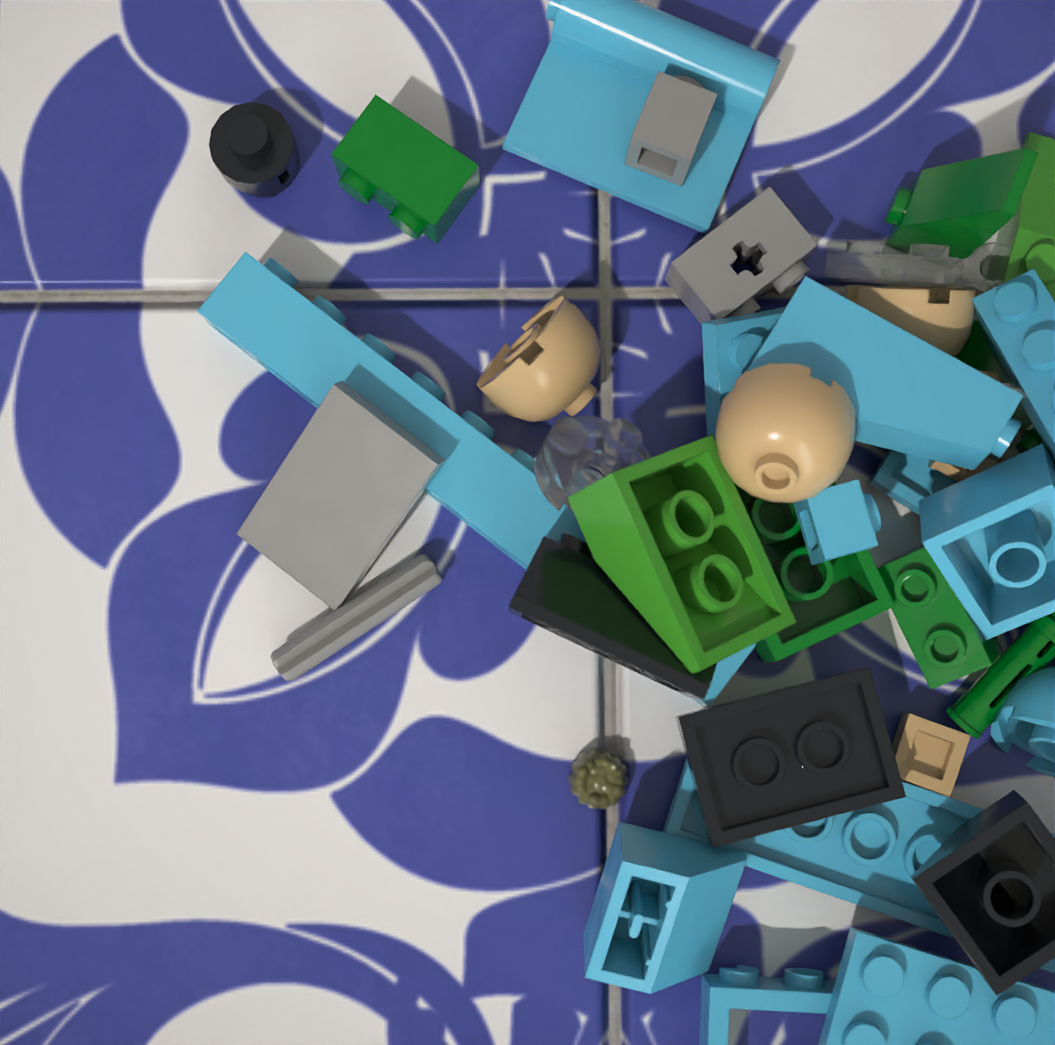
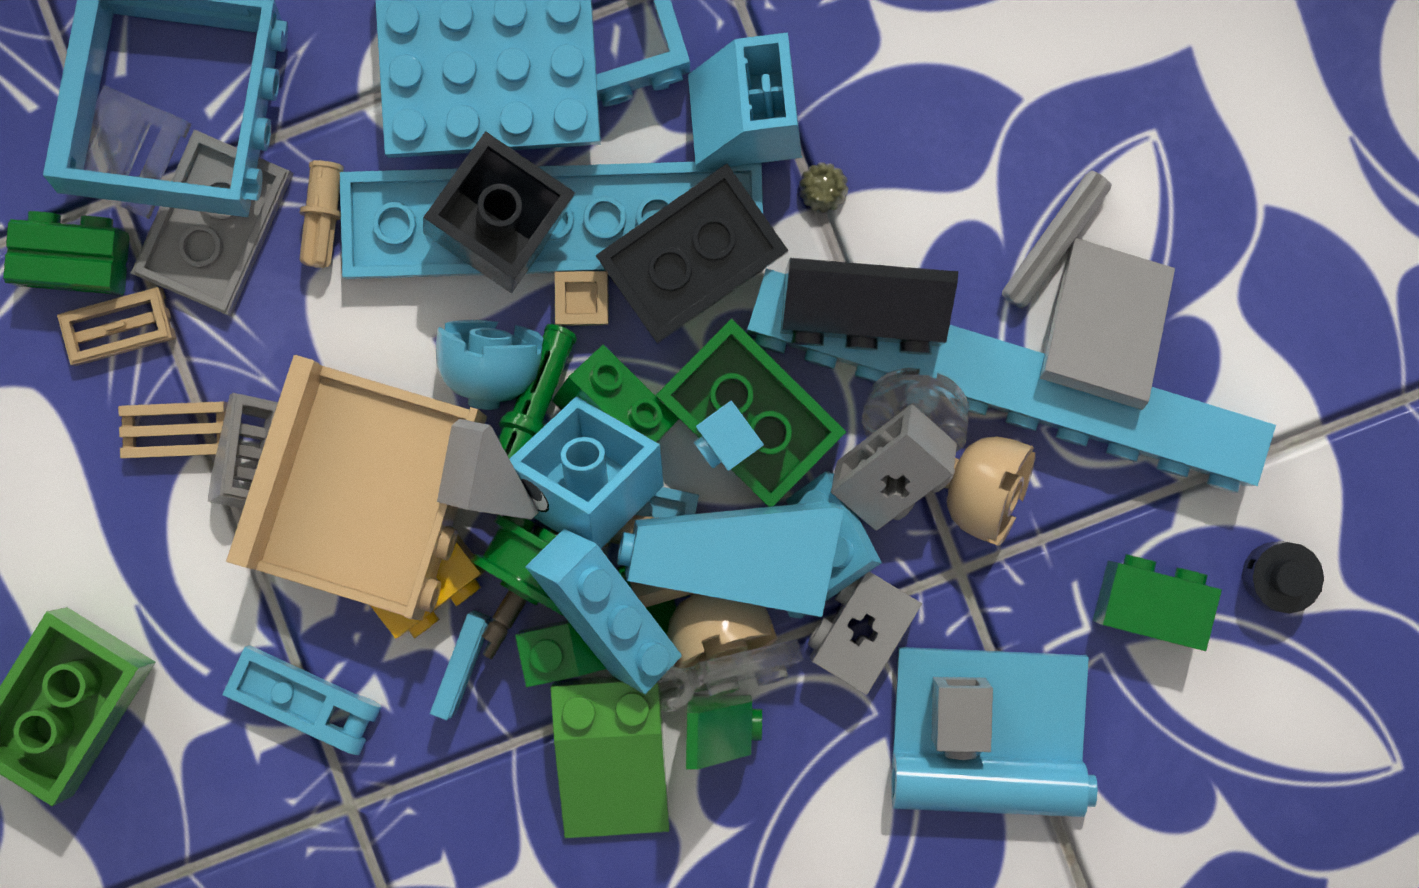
camera: 160 degrees right, 5 degrees up
bright green slope [567,435,796,674] -> none
tan cylinder [716,363,856,503] -> none
none -> light grey brick [831,404,957,531]

